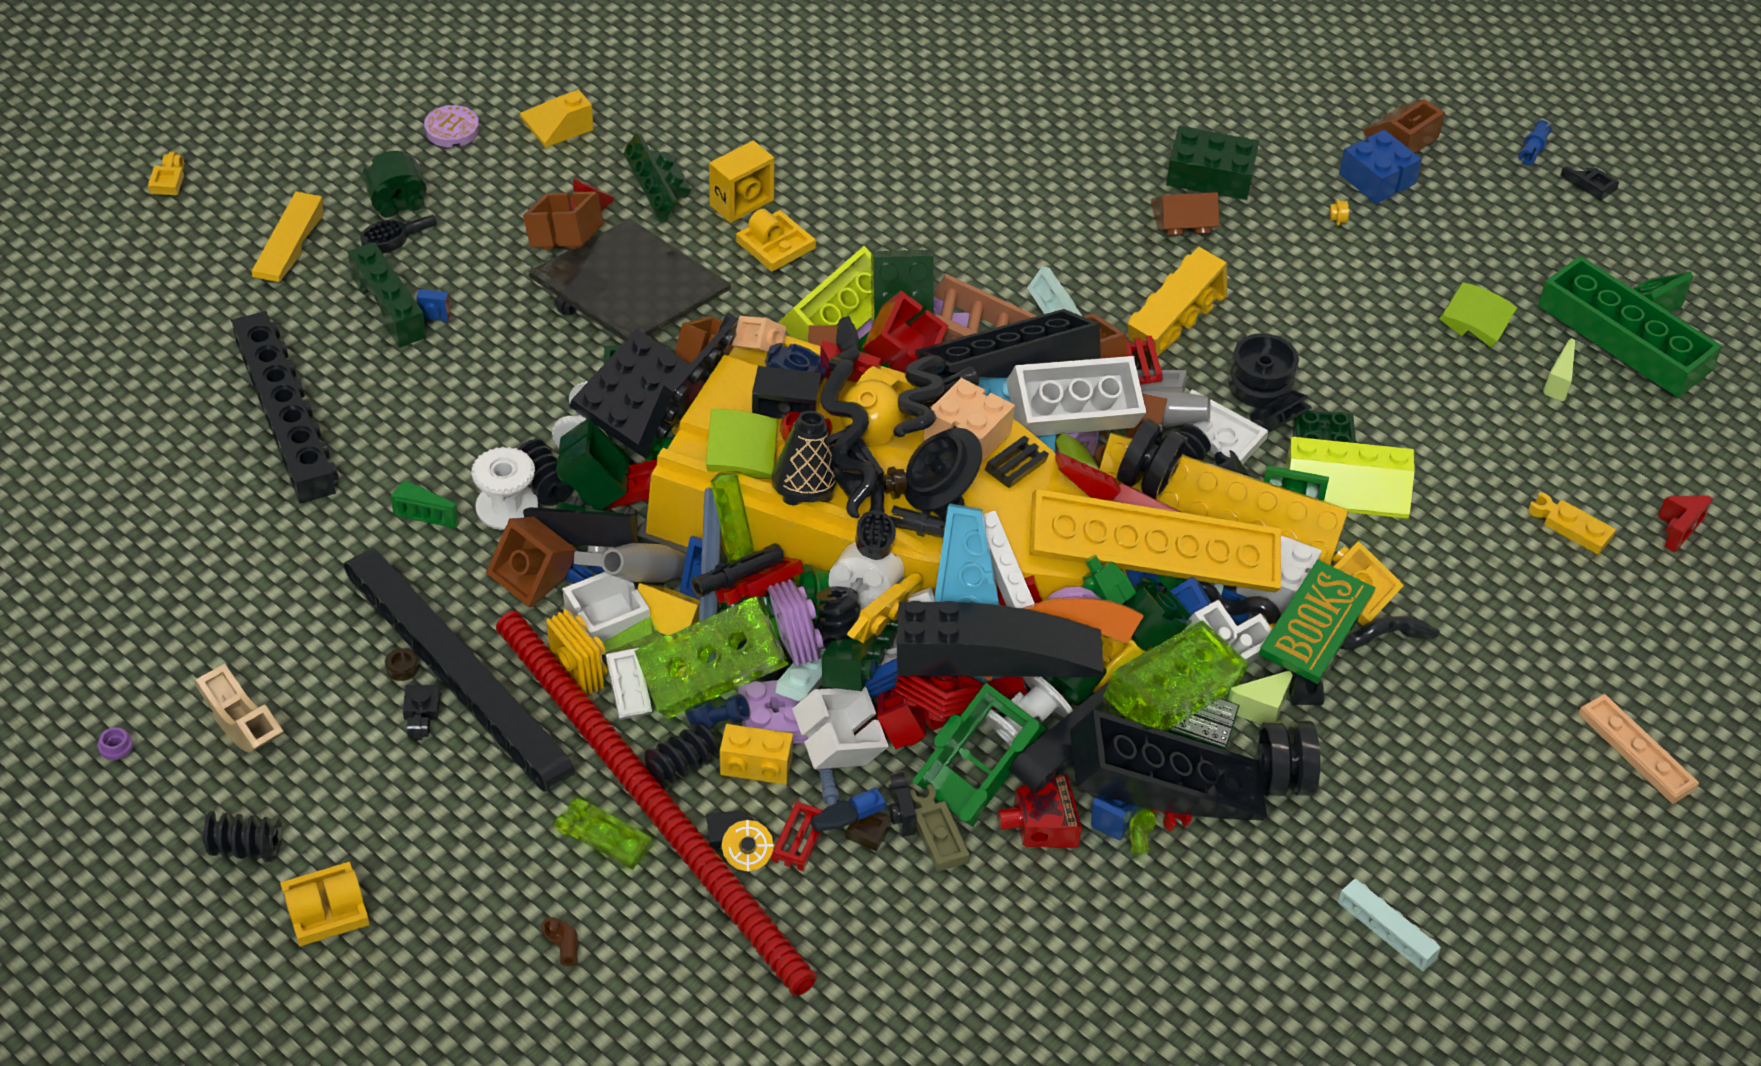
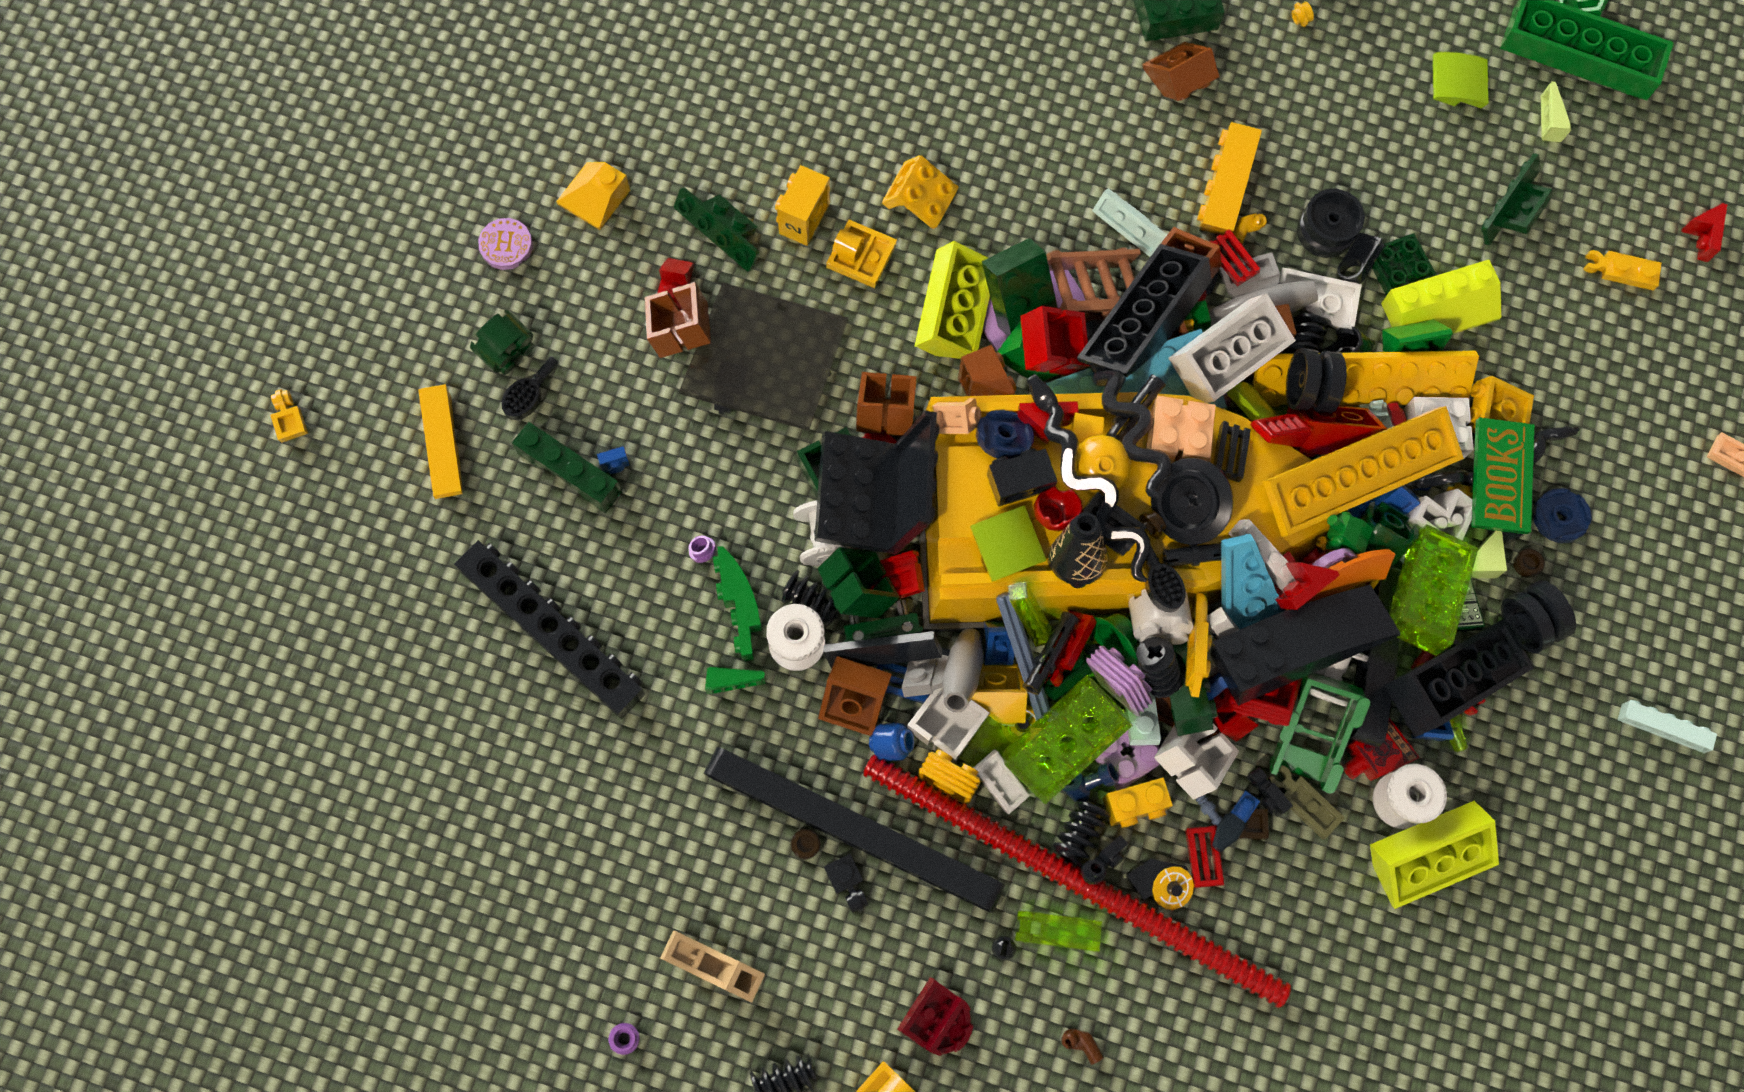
camera: 25 degrees left, 25 degrees up
none -> medium lavender plate [689,535,717,563]
none -> green slope [713,546,762,661]
none -> blue head [869,723,914,761]
none -> yellow bracket [882,155,958,229]
none -> dark red slope [897,977,973,1056]
none -> black hinge [991,936,1016,961]
none -> black plate [1081,835,1129,885]
none -> yellow arm [1233,214,1267,244]
none -> red slope [1275,562,1340,610]
none -> neon yellow slope [1370,801,1499,909]
none -> white hose [1373,764,1447,829]
none -> dark green bracket [1481,153,1553,246]
none -> dark brown tile [1513,549,1545,578]
none -> dark blue plate [1533,488,1592,543]

